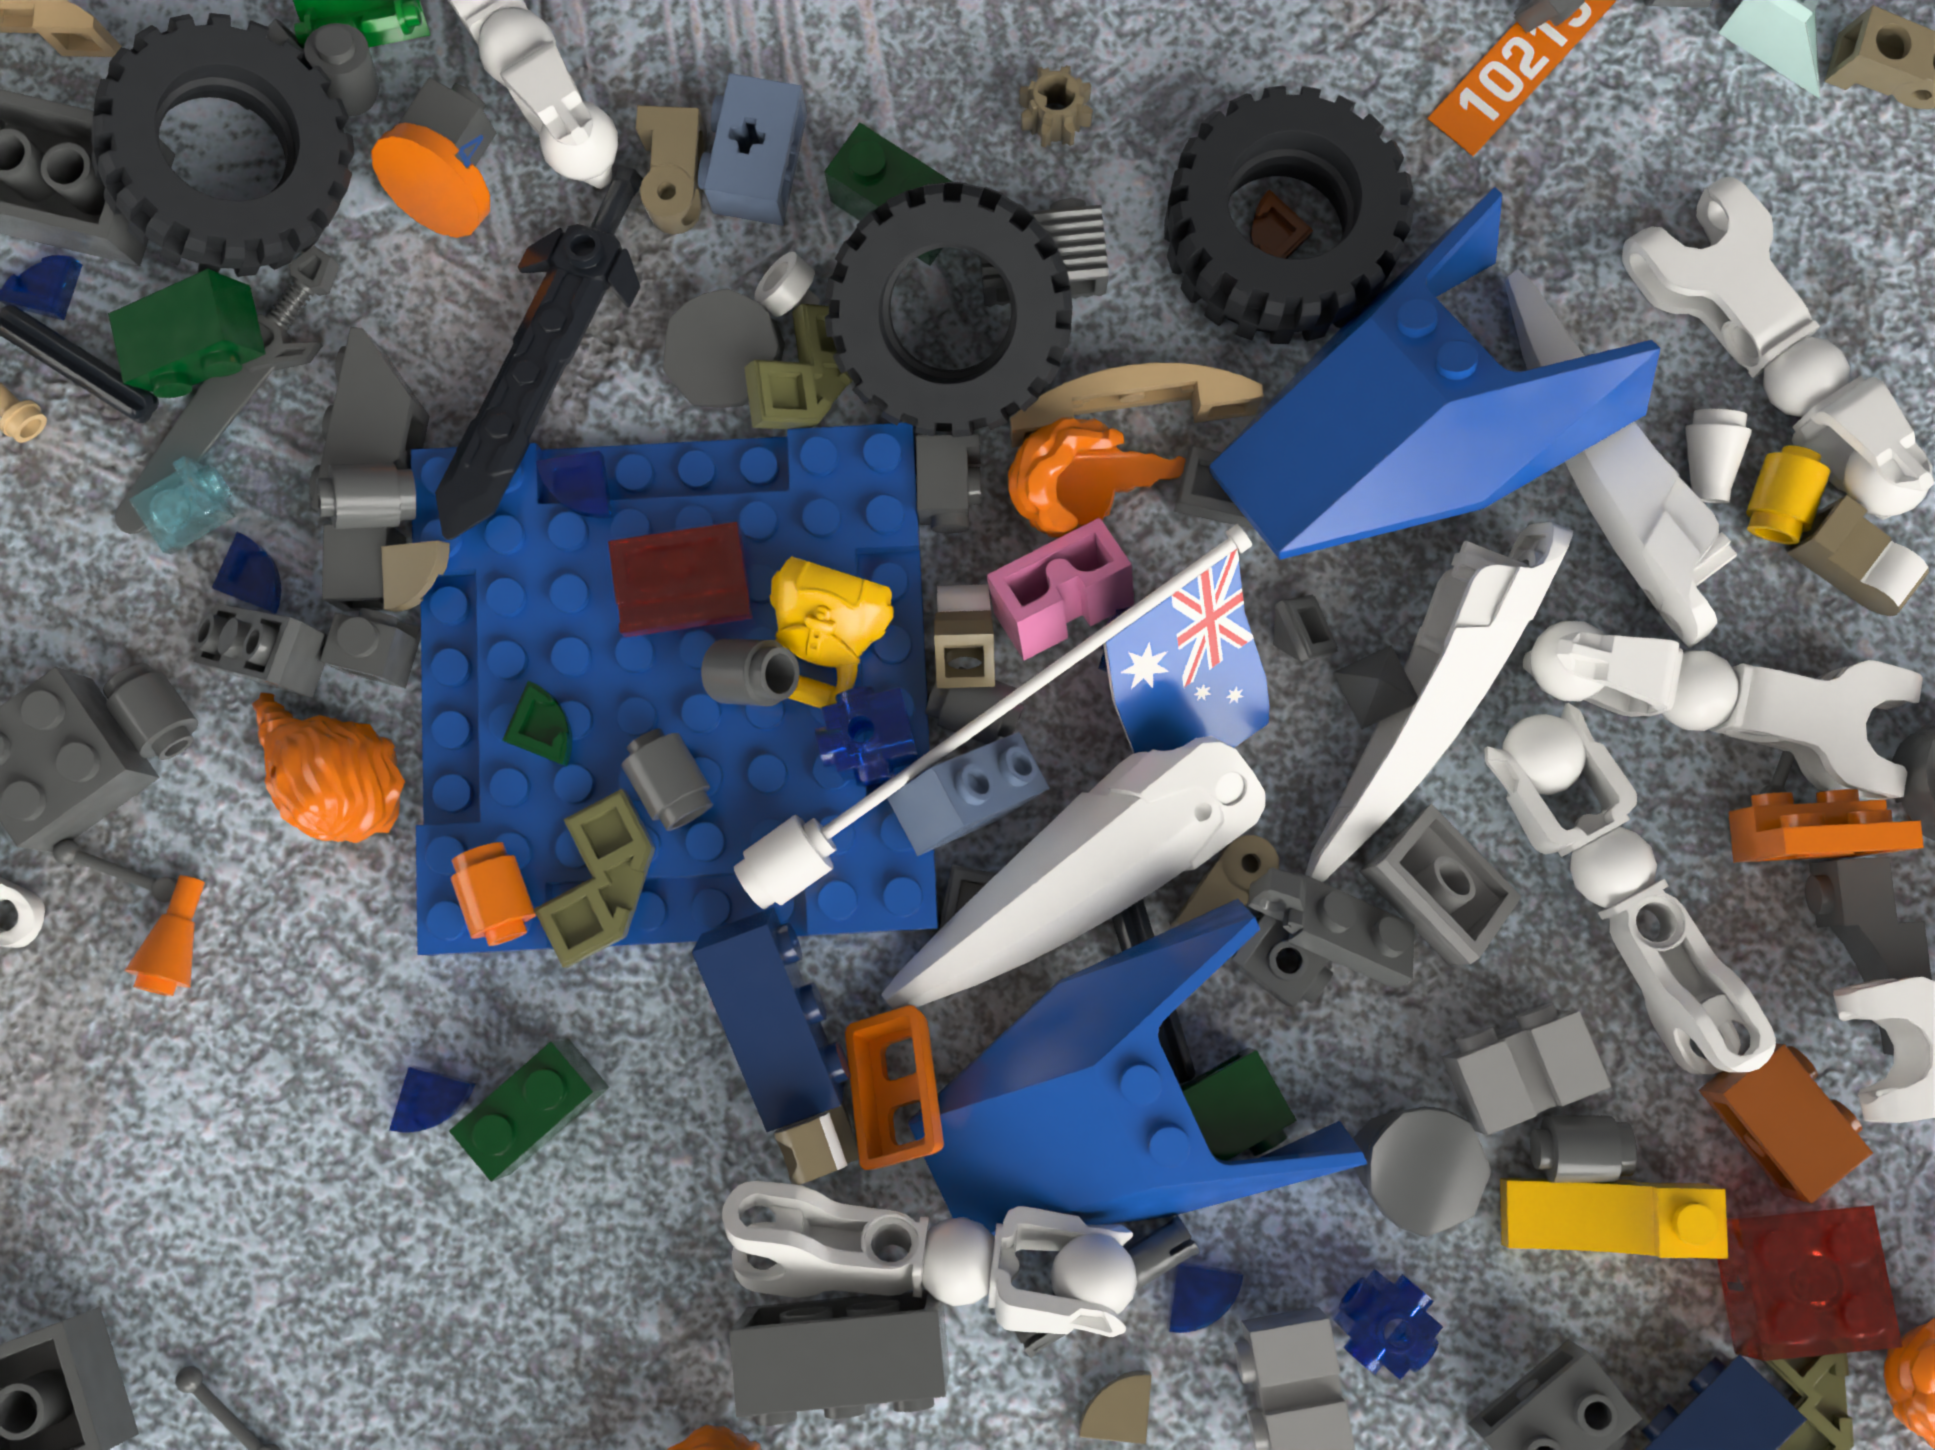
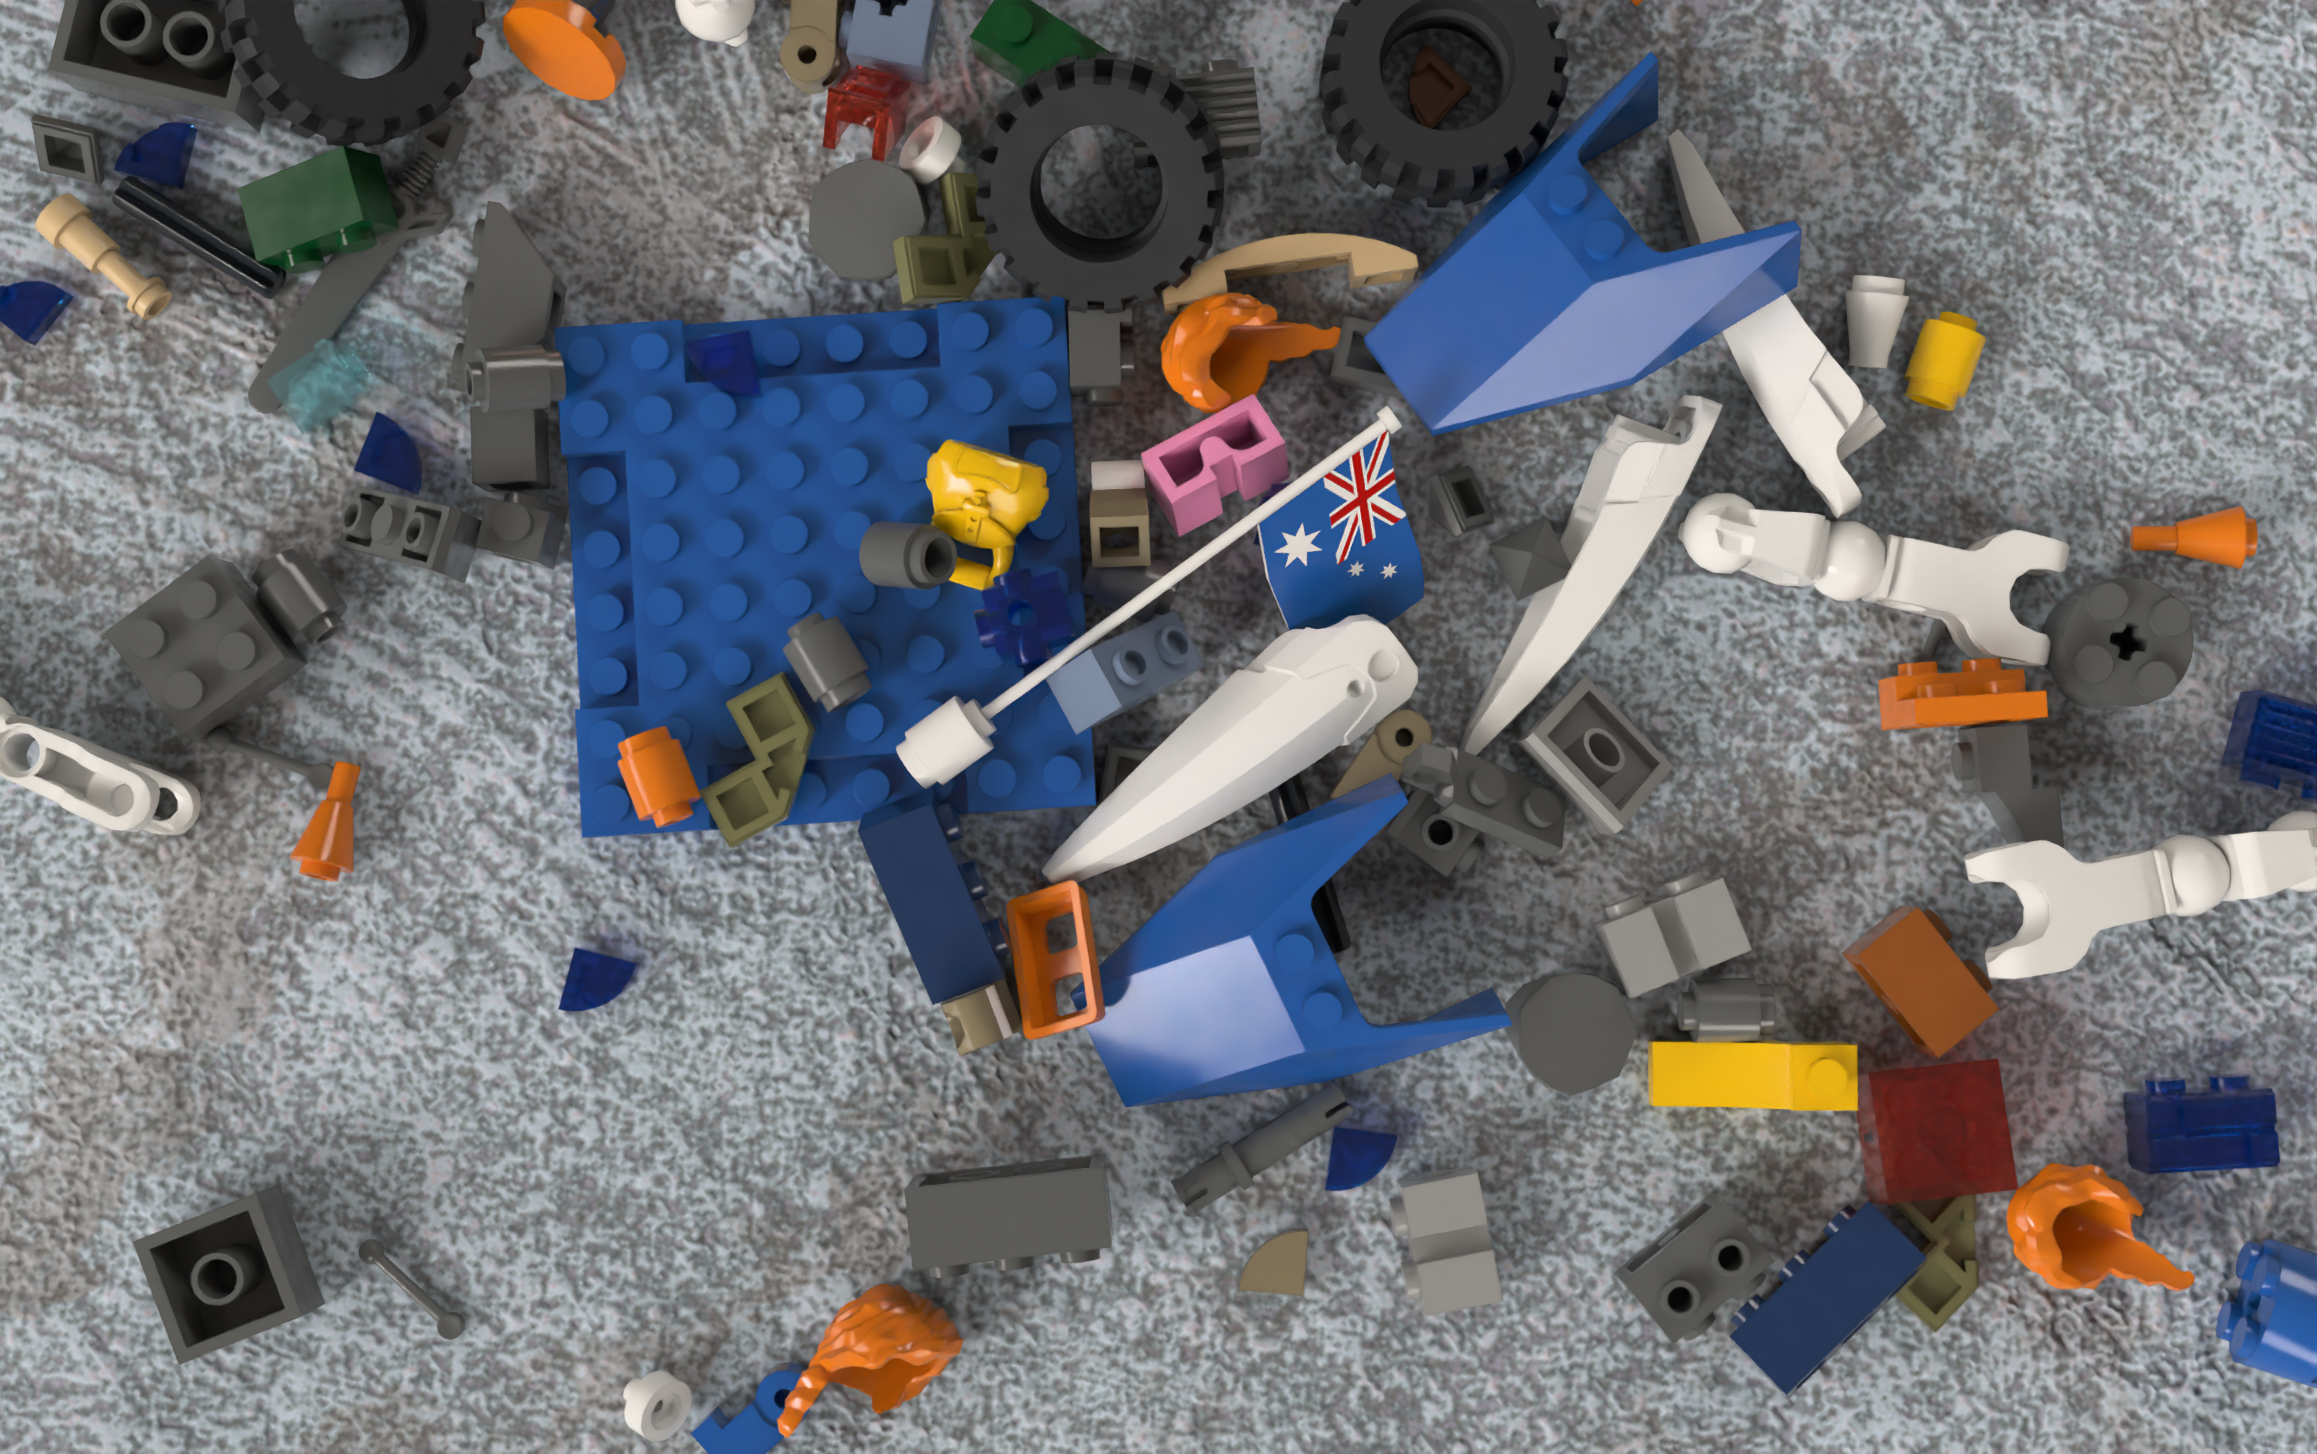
camera: 10 degrees left, 5 degrees up
orange hair [252,692,405,843] -> none
dark tan tile [381,540,450,612] -> none
black sword [435,165,643,540] -> none
dark green brick [449,1039,610,1182] -> none
dark green tile [502,680,572,767] -> none
clear red plate [608,522,753,637] -> none
white piece [722,1181,1137,1337] -> none
dark green brick [1180,1048,1297,1161] -> none
clear blue brick [1333,1269,1443,1380] -> none
white piece [1484,703,1776,1075] -> none
white piece [1622,177,1934,520] -> none
dark tan leg [1787,495,1929,616] -> none
none -> clear red window [822,65,911,162]

